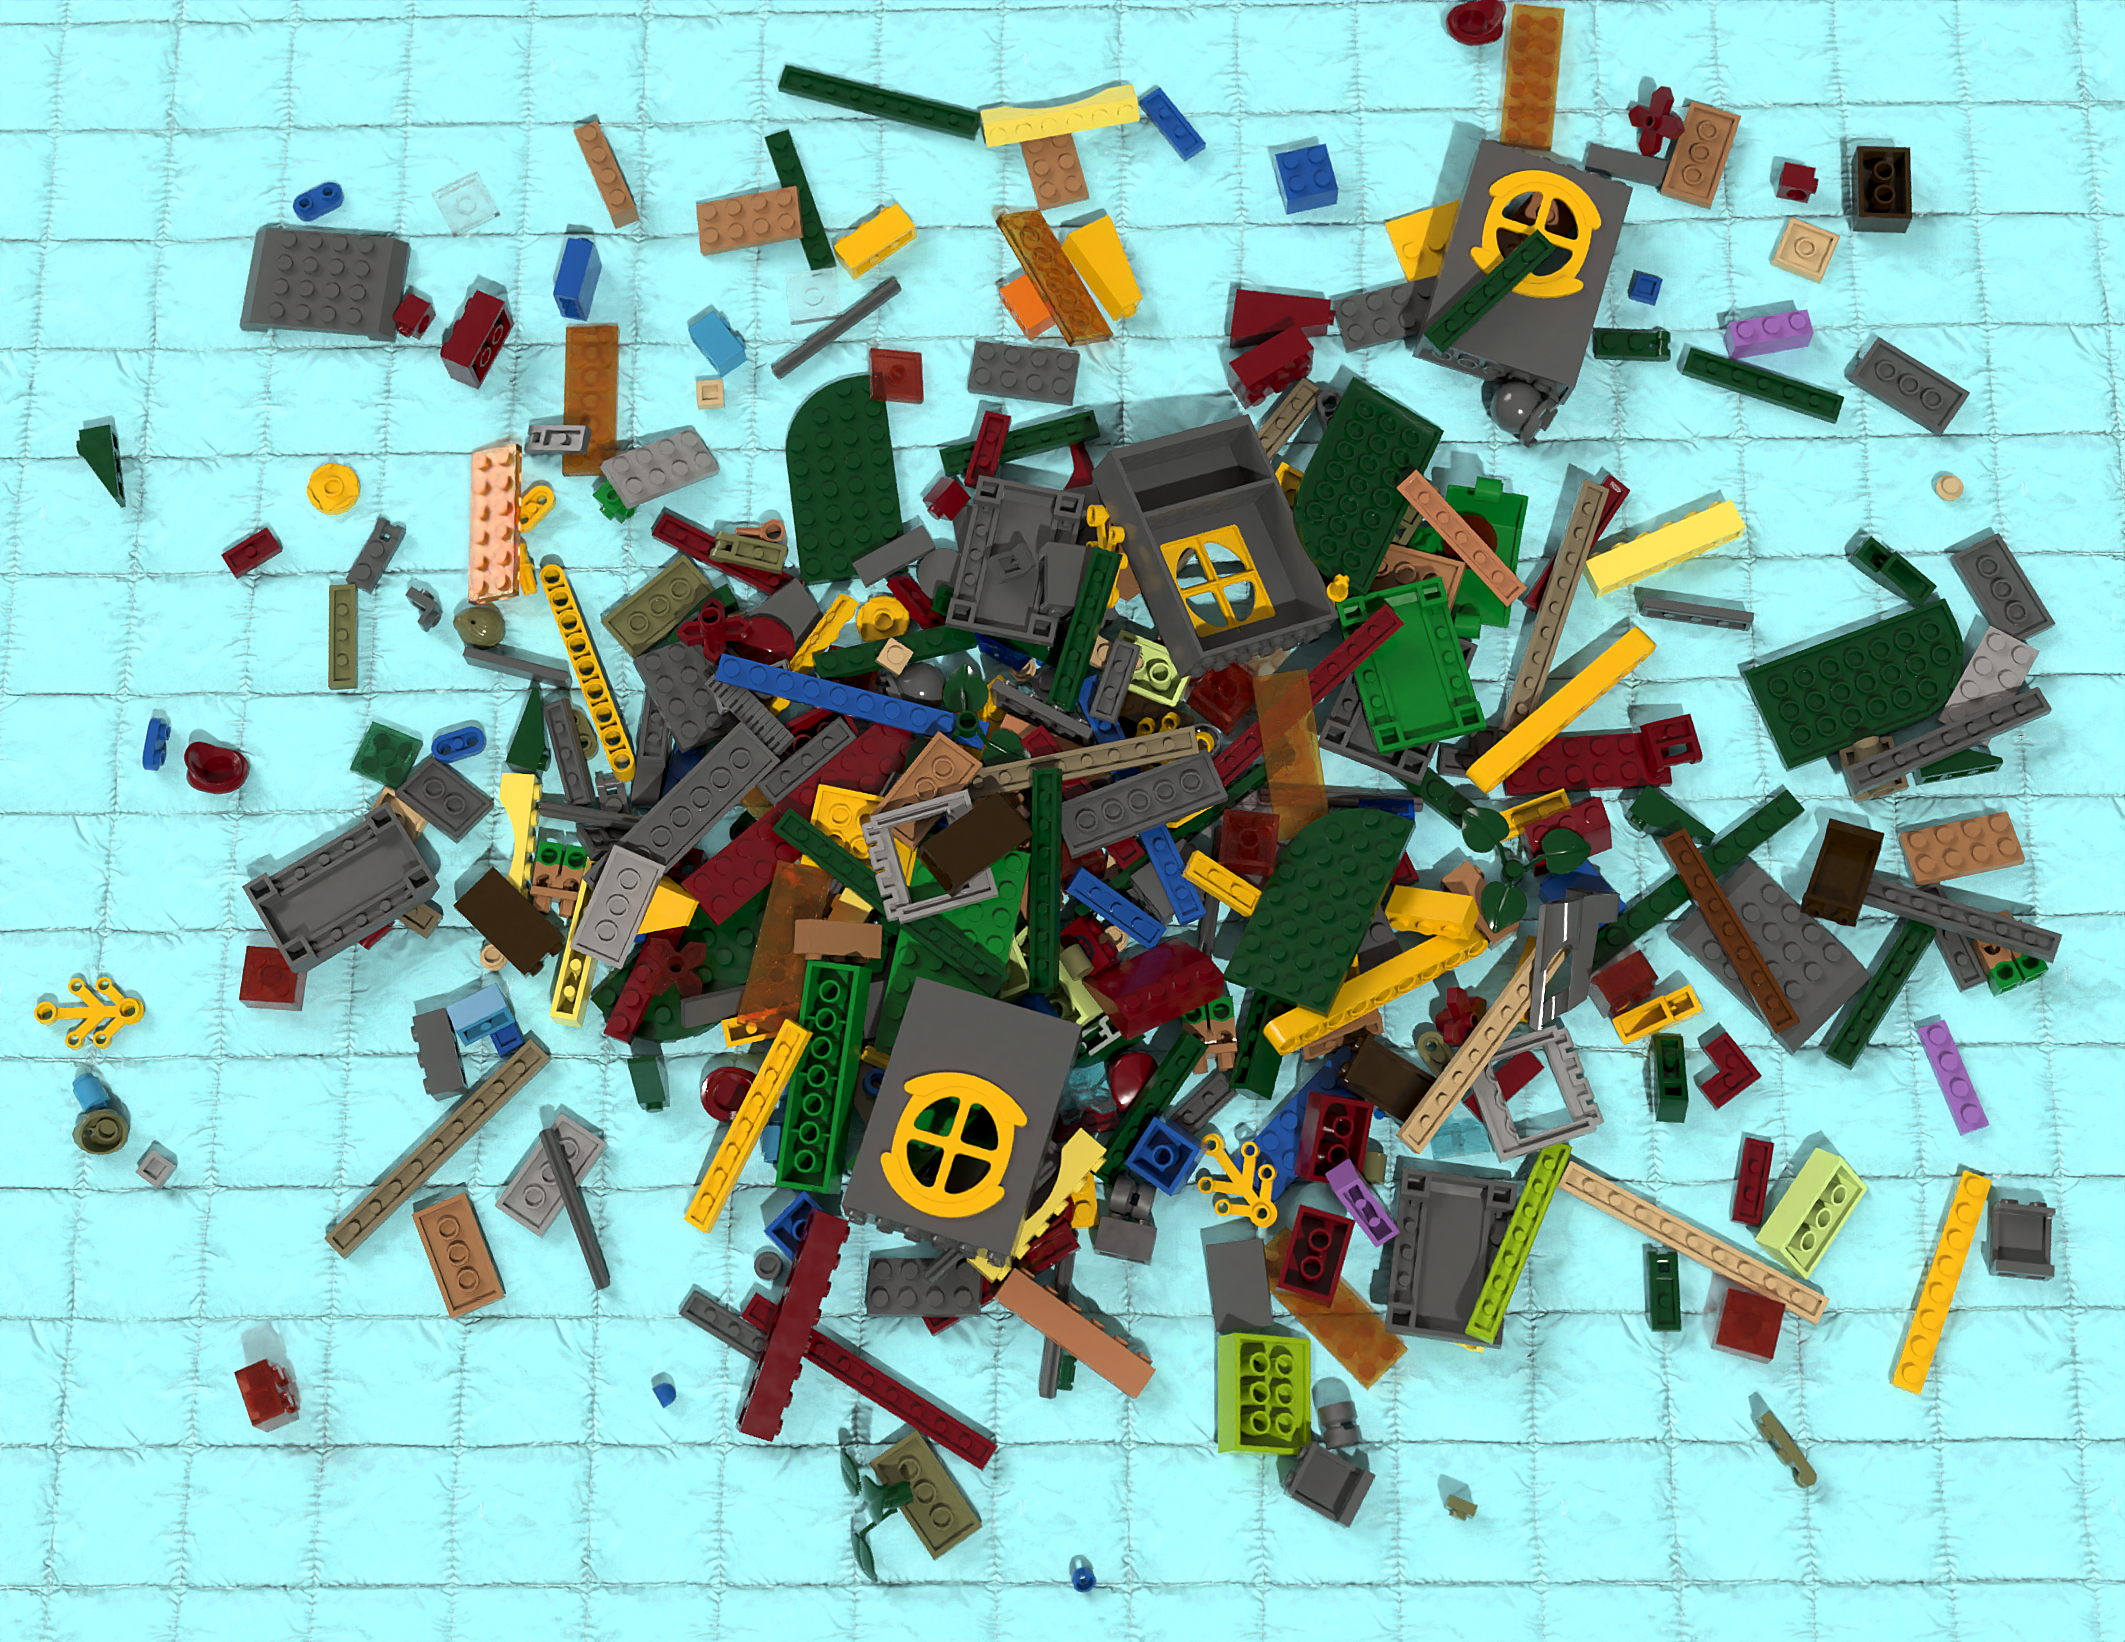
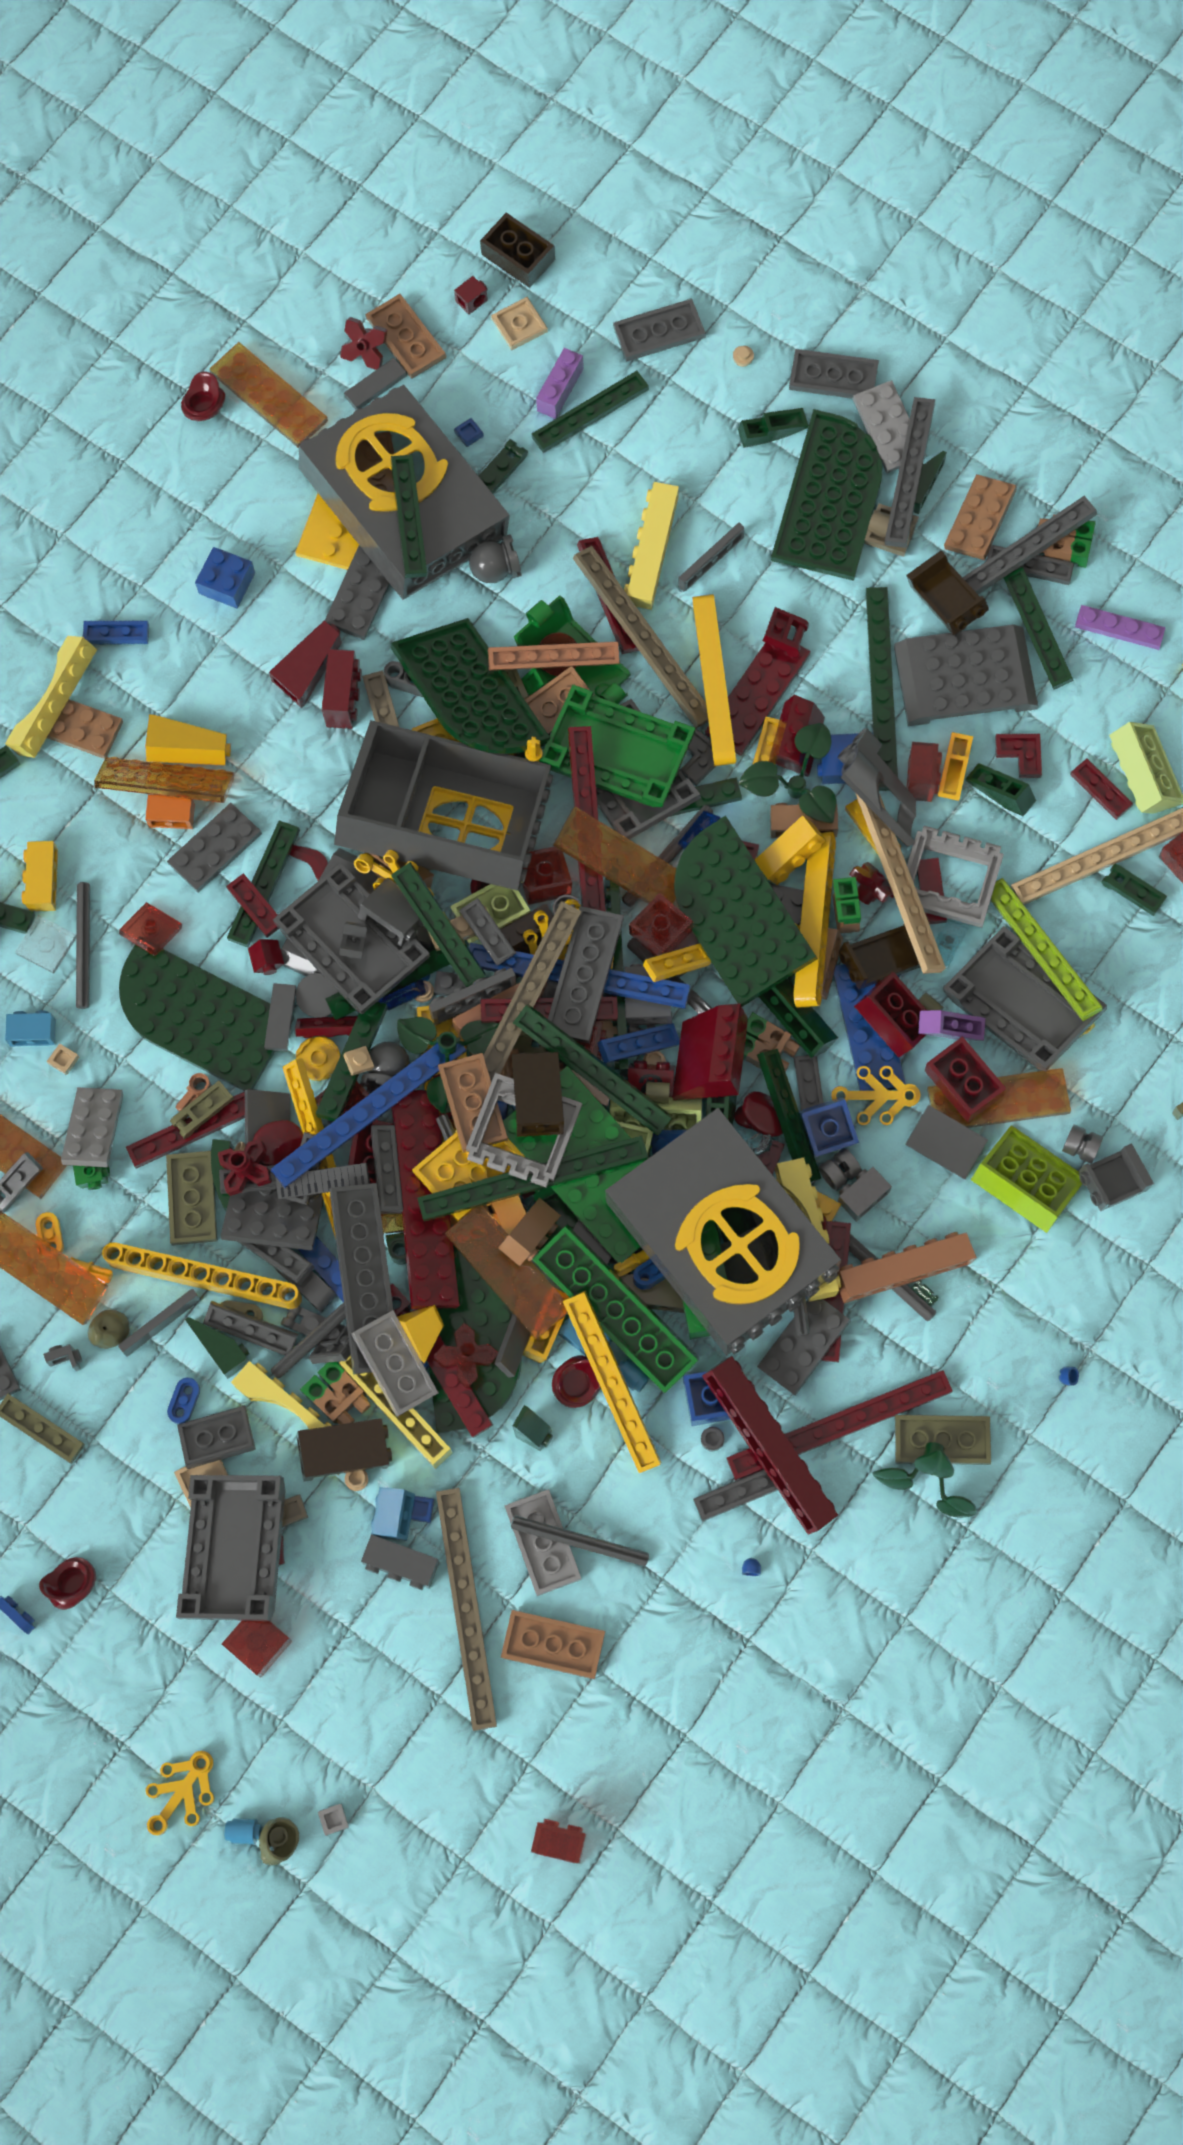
camera: 55 degrees left, 0 degrees up
clear green plate [349,721,424,790] -> none
olive plate [1417,1031,1455,1079] -> none
dark green slope [1625,785,1716,846] -> none
reddish brown plate [1659,828,1800,1036] -> none
none -> green hips [832,877,861,934]

